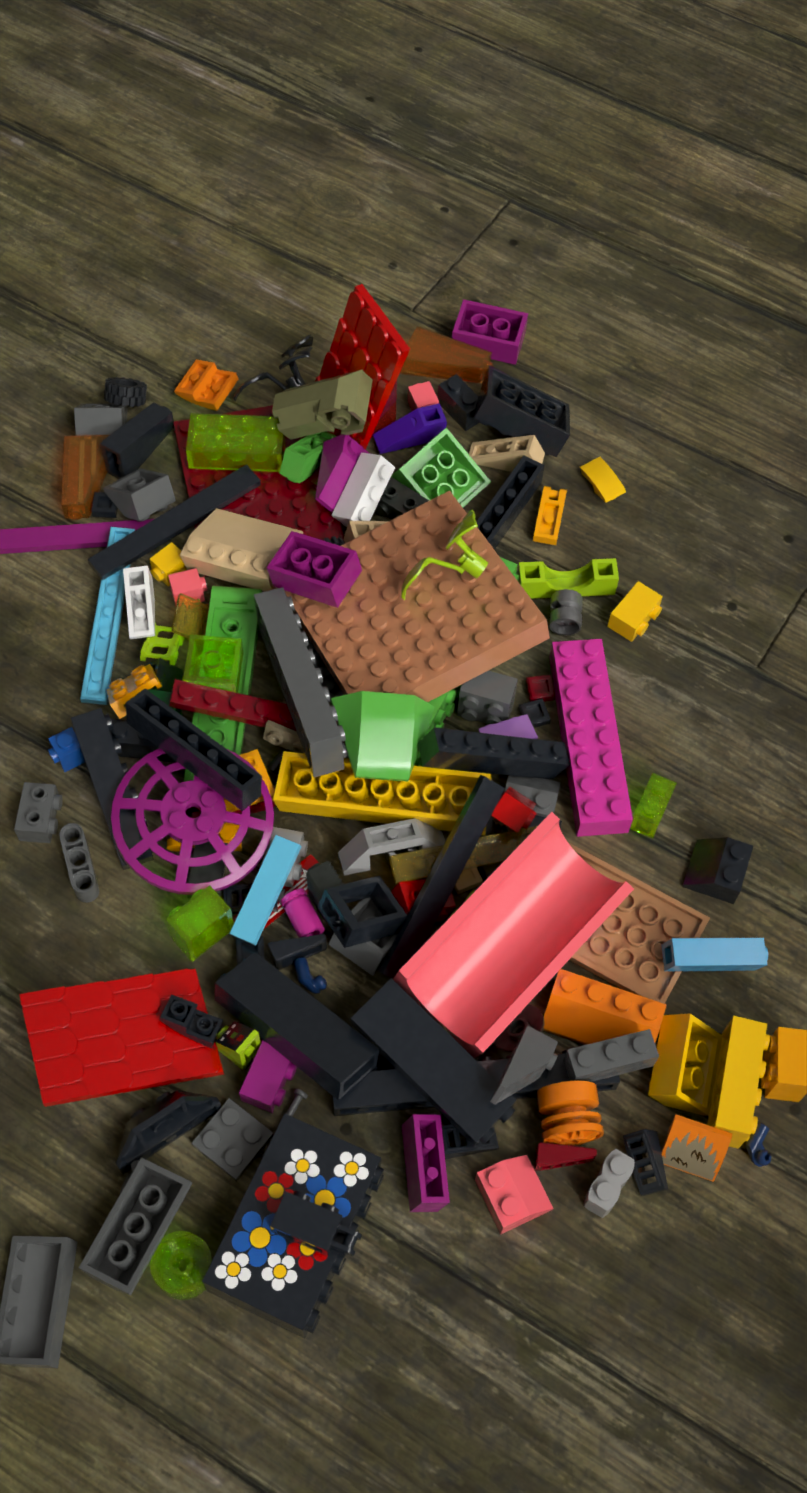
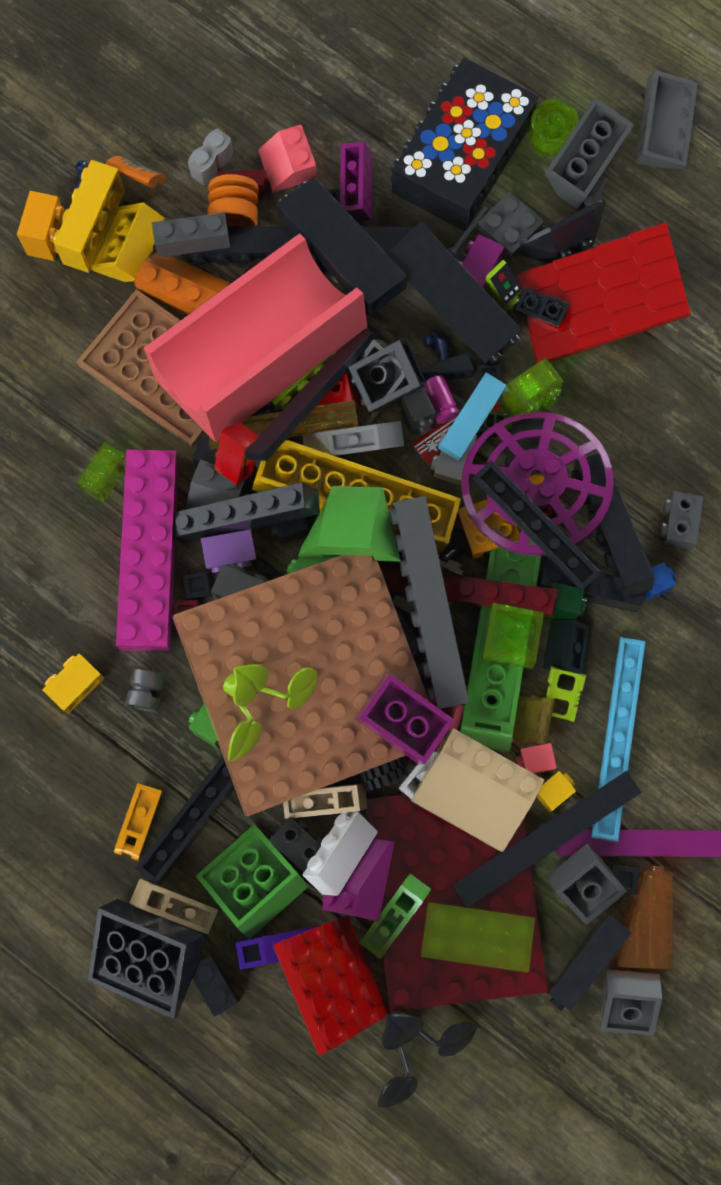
camera: 170 degrees left, 15 degrees up
dark grey beam [59,823,99,903] -> none
black tyre [104,377,147,407] -> none
light orange piece [106,664,162,719] -> none
white slope [123,566,155,639] -> none
orange slope [174,360,239,411] -> none
black brick [270,1191,362,1257] -> none
olive brick [272,370,373,440] -> none
clear orange slope [400,326,493,383] -> none
coral brick [408,381,439,411] -> none
magenta brick [451,299,528,365] -> none
dark grey slope [490,1025,558,1105] -> none
lime arch [517,558,619,598] -> none
yellow slope [580,457,626,503] -> none
black slope [623,1129,668,1196] -> none
dark azure brick [661,938,768,972] -> none
black slope [682,837,753,904] -> none

